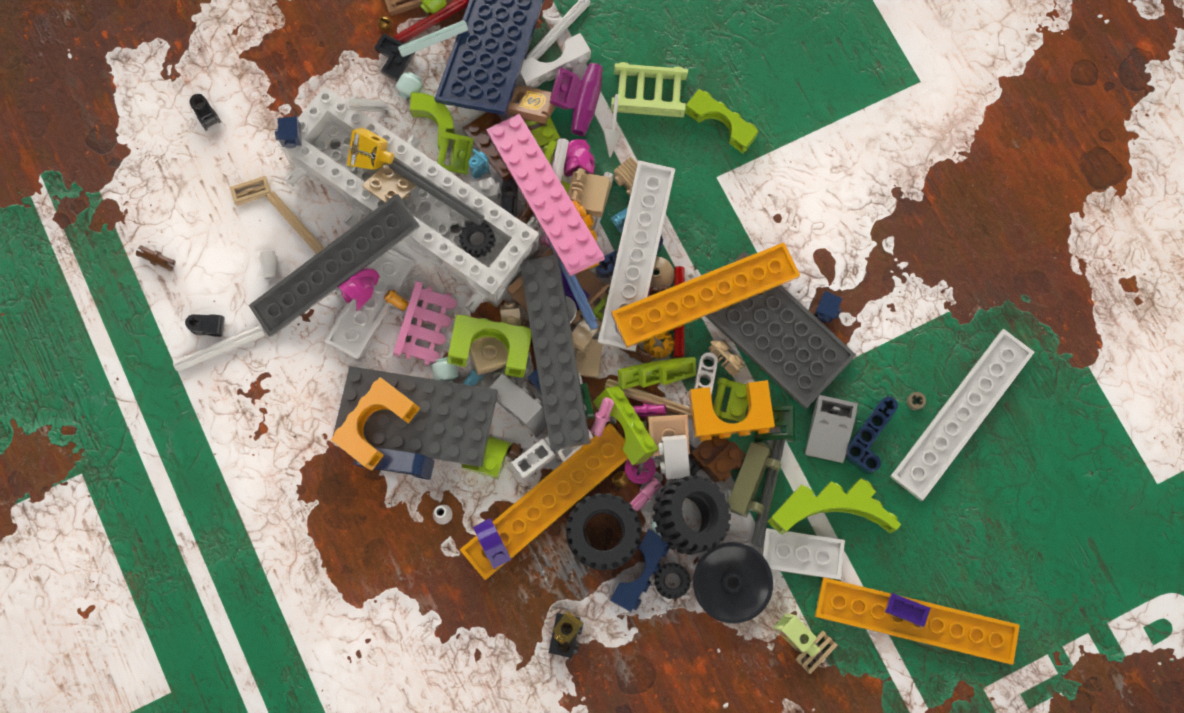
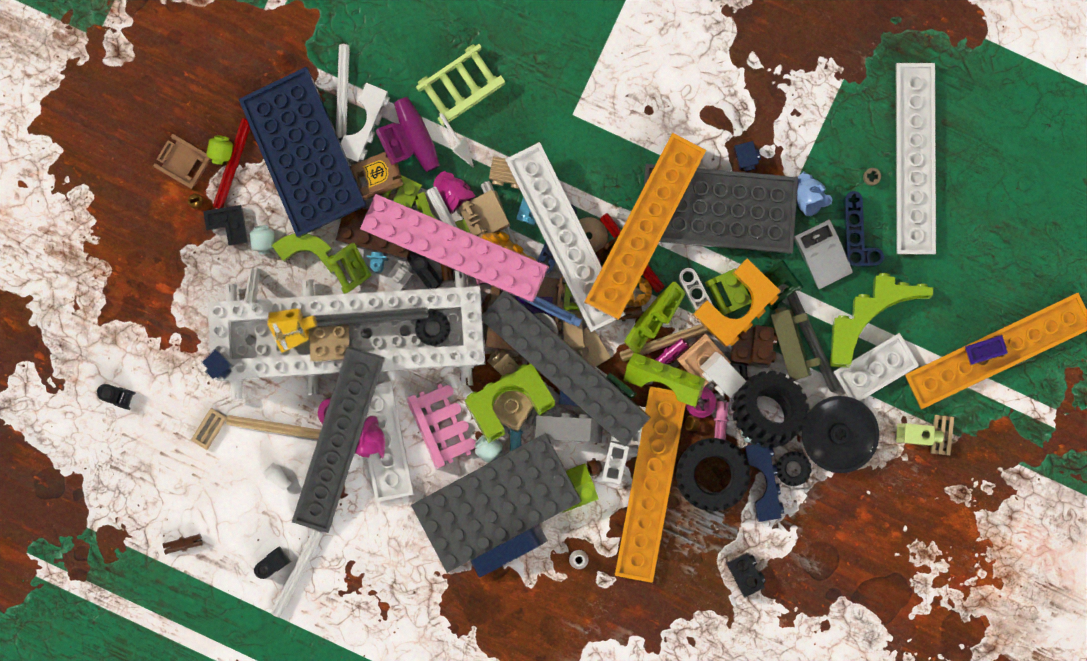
camera: 30 degrees left, 10 degrees up
light orange arch [331,377,420,471] -> none
light orange pin [384,289,409,312] -> none
light aqua axle [398,20,468,57] -> none
dark purple brick [473,518,512,569] -> none
clear yellow brick [553,611,583,644] -> none
bright pink axle [590,397,614,436] -> none
lime arch [685,89,759,154] -> none
tan hinge [708,339,746,376] -> none
none -> light blue helmet [796,172,833,216]

